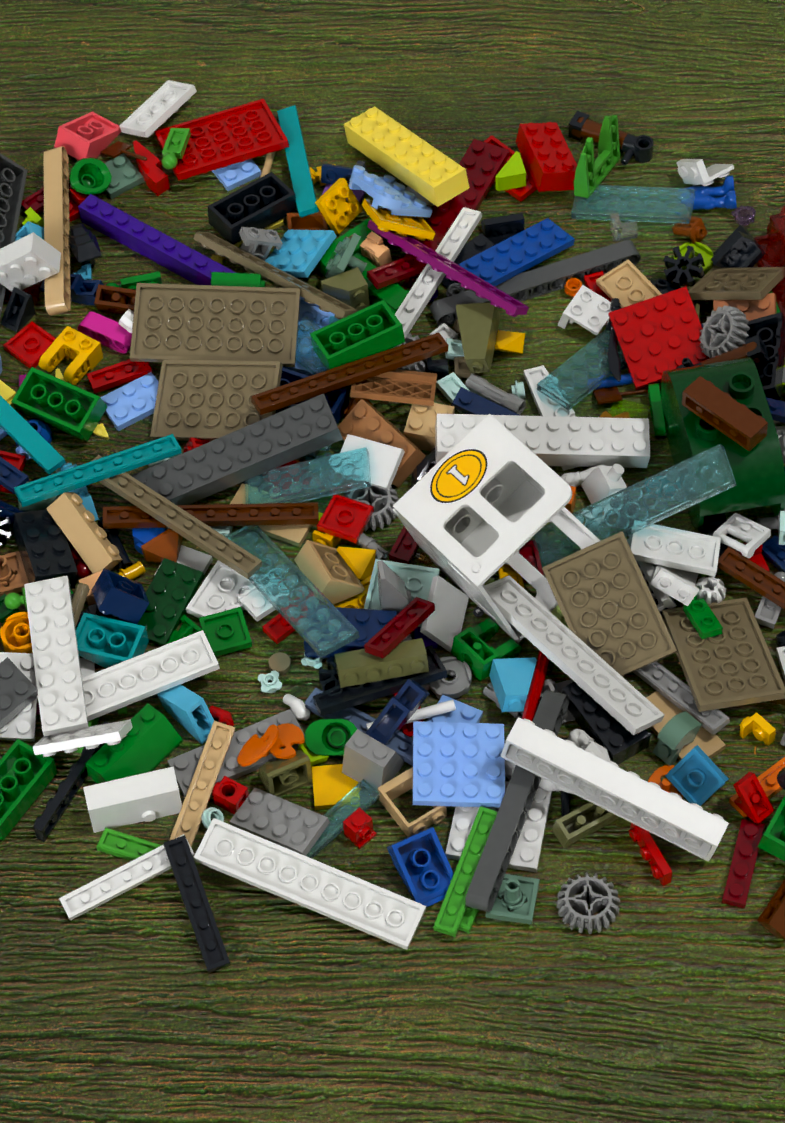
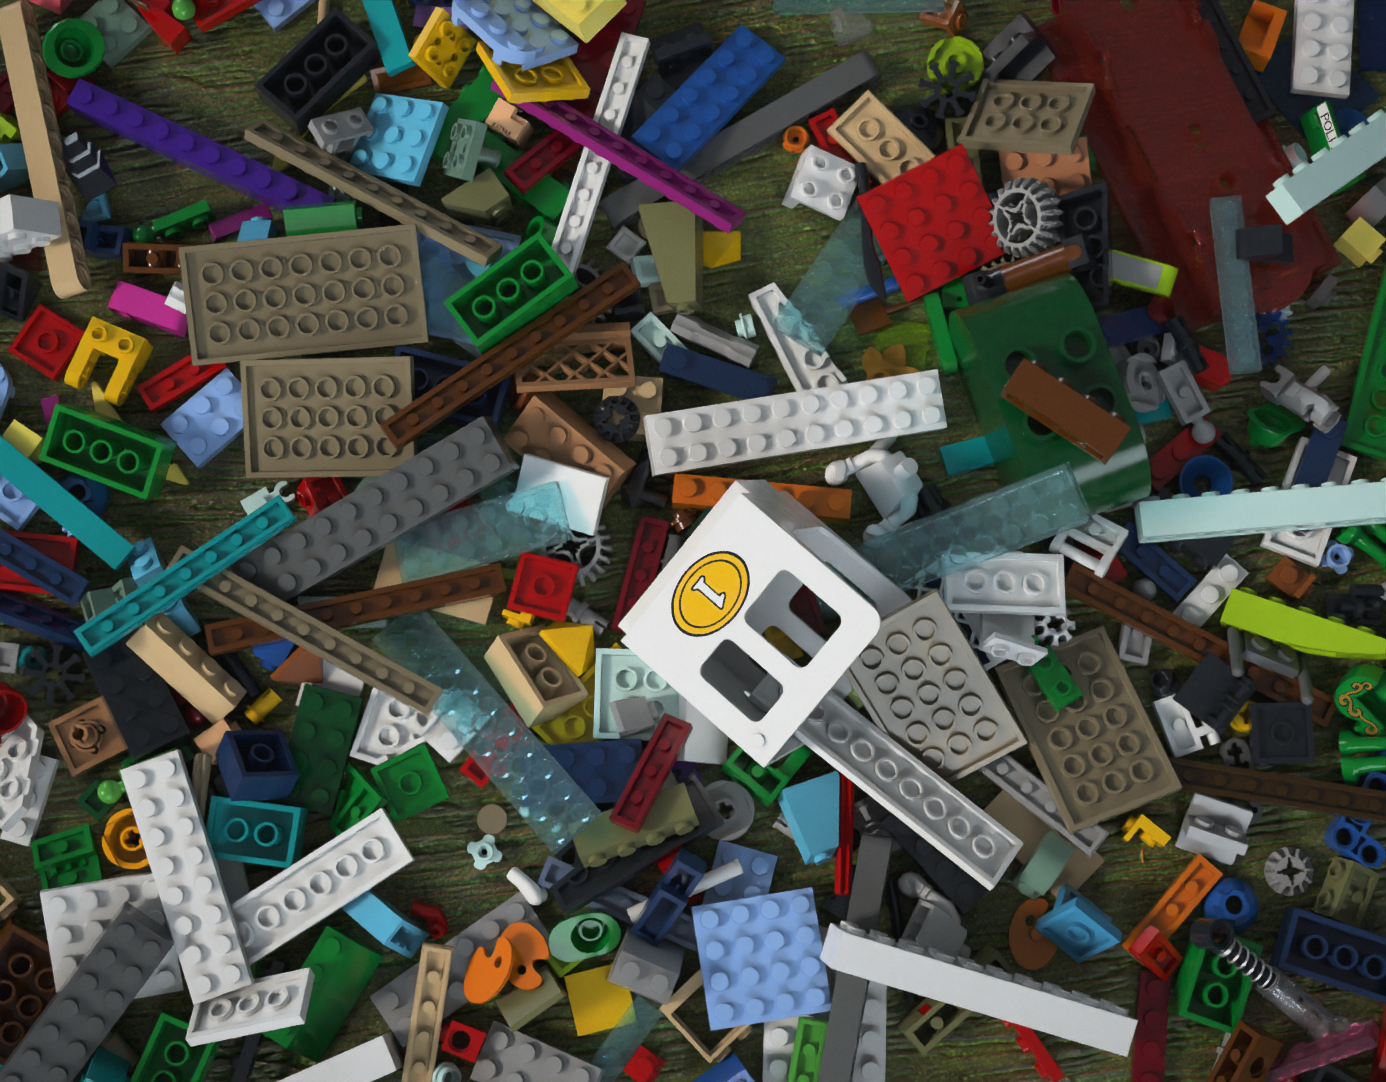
camera: 10 degrees left, 25 degrees up
none -> black gear [593,395,640,443]

